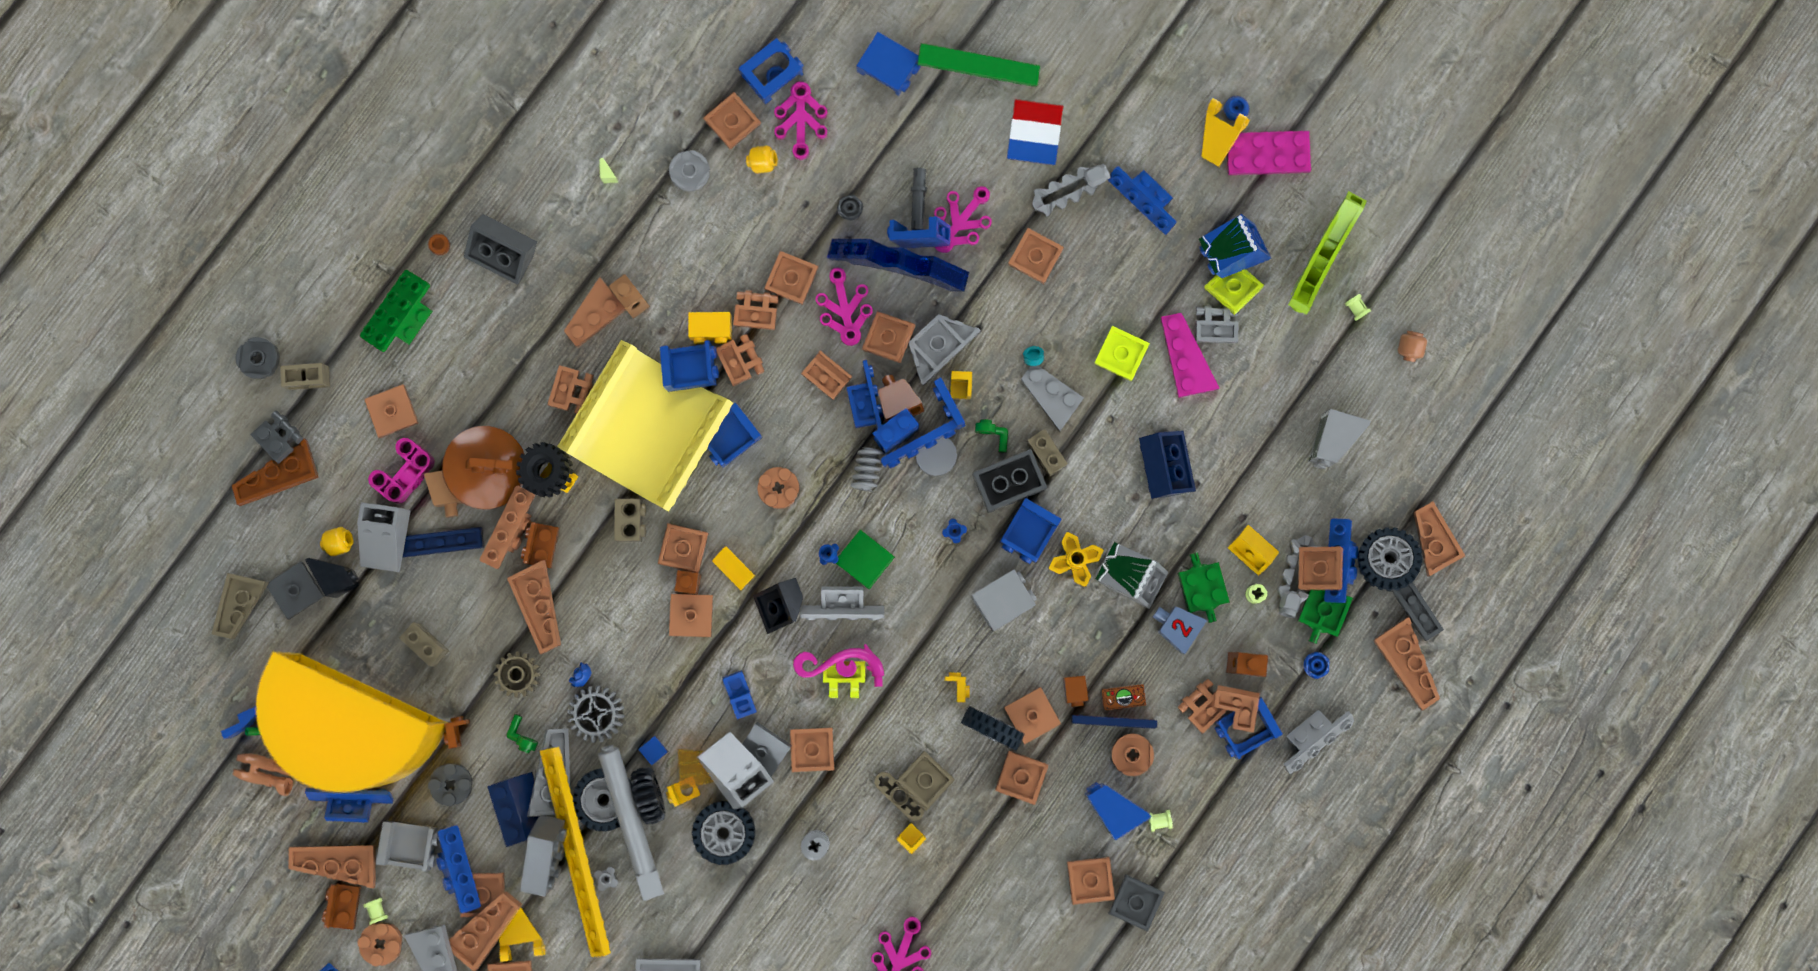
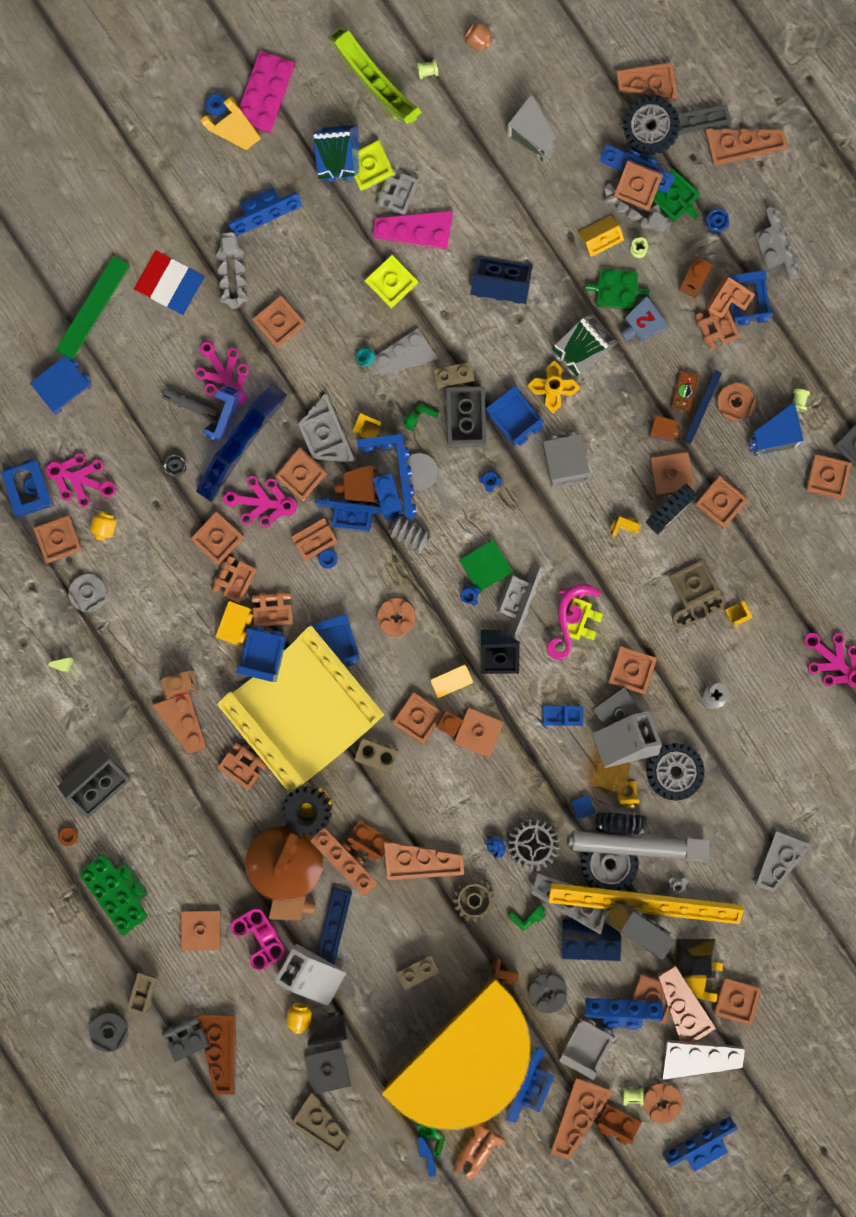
camera: 70 degrees left, 0 degrees up
none -> blue tile [318,549,338,569]
none -> black slope [677,939,716,978]

